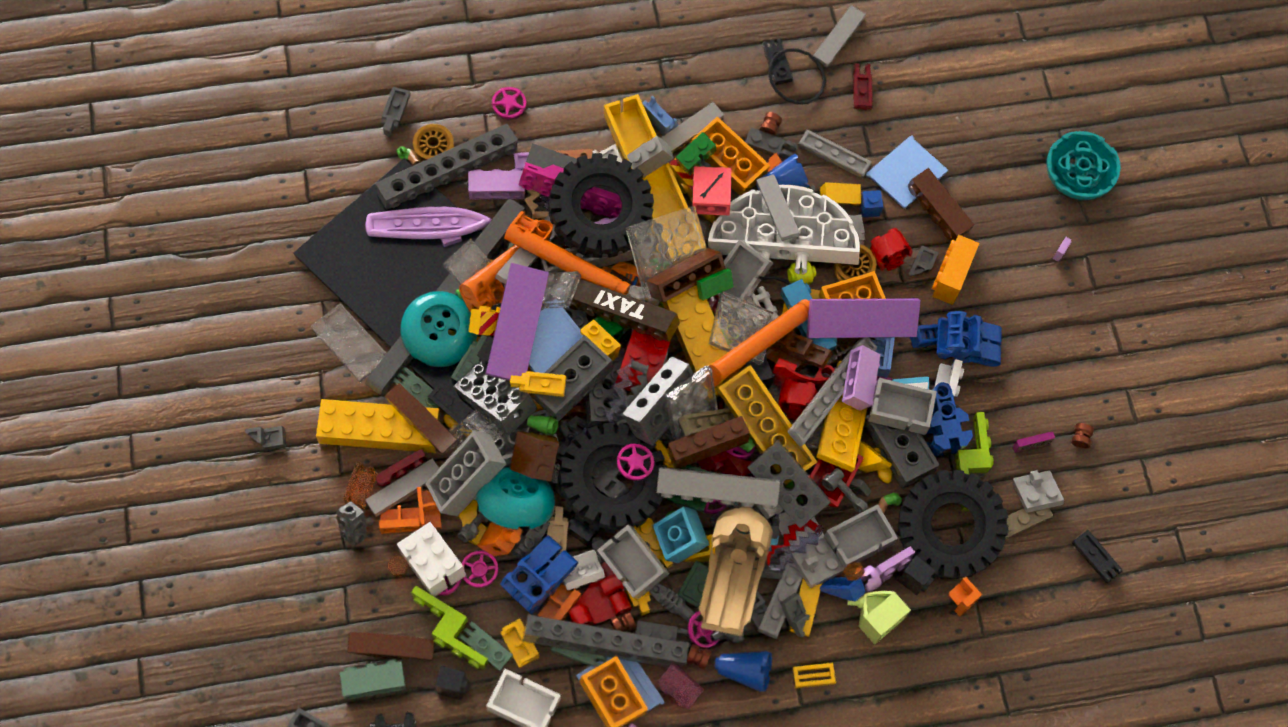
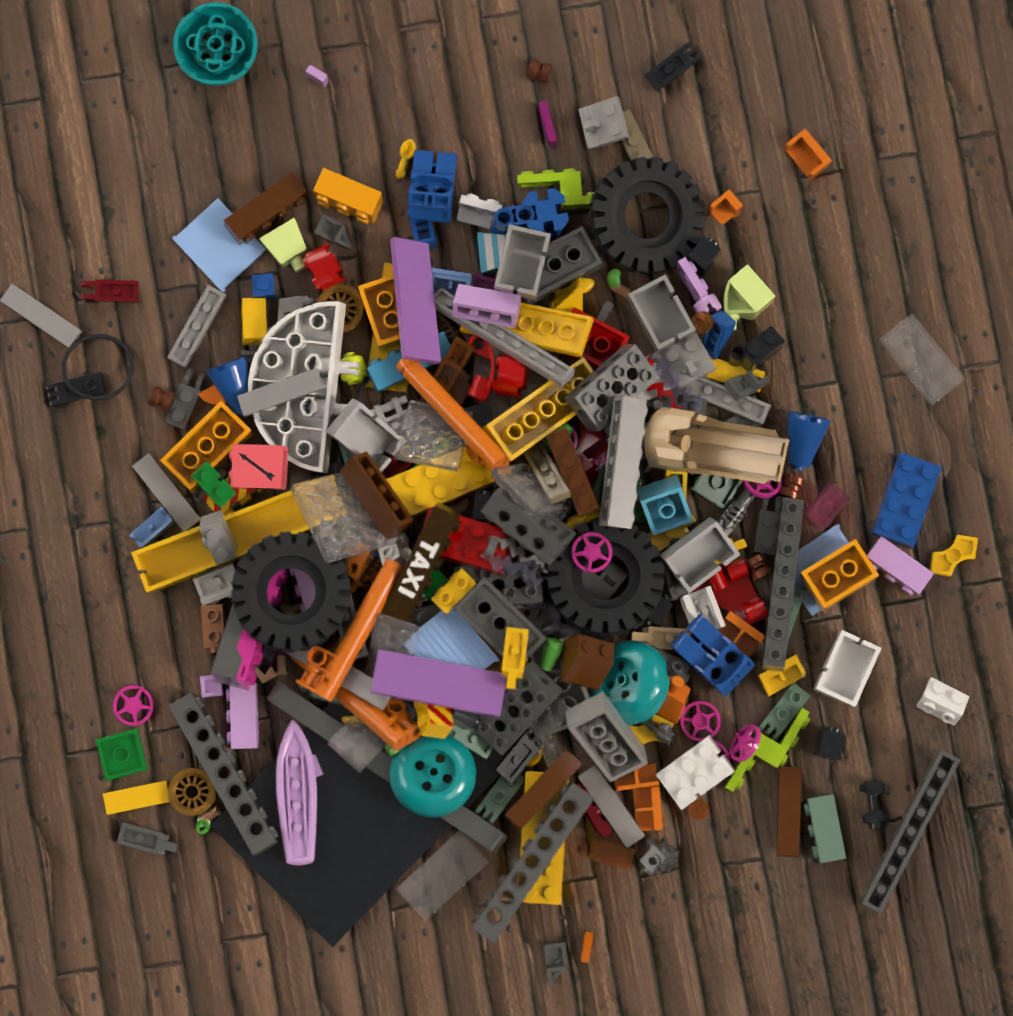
camera: 85 degrees left, 15 degrees up
green tile [696,268,734,300] -> none
yellow tile [792,663,836,688] -> none
dark grey brick [821,468,868,514] -> none
none -> green tile [95,728,148,781]
none -> yellow tile [103,780,170,815]
none -> yellowish green torso [260,218,308,273]
none -> yellow piece [396,139,416,179]
none -> dark grey brick [471,783,594,943]
none -> orange tile [580,931,593,963]
none -> black hinge [727,326,785,372]
none -> dark pink wheel [729,724,761,762]
none -> orange panel [784,128,832,180]

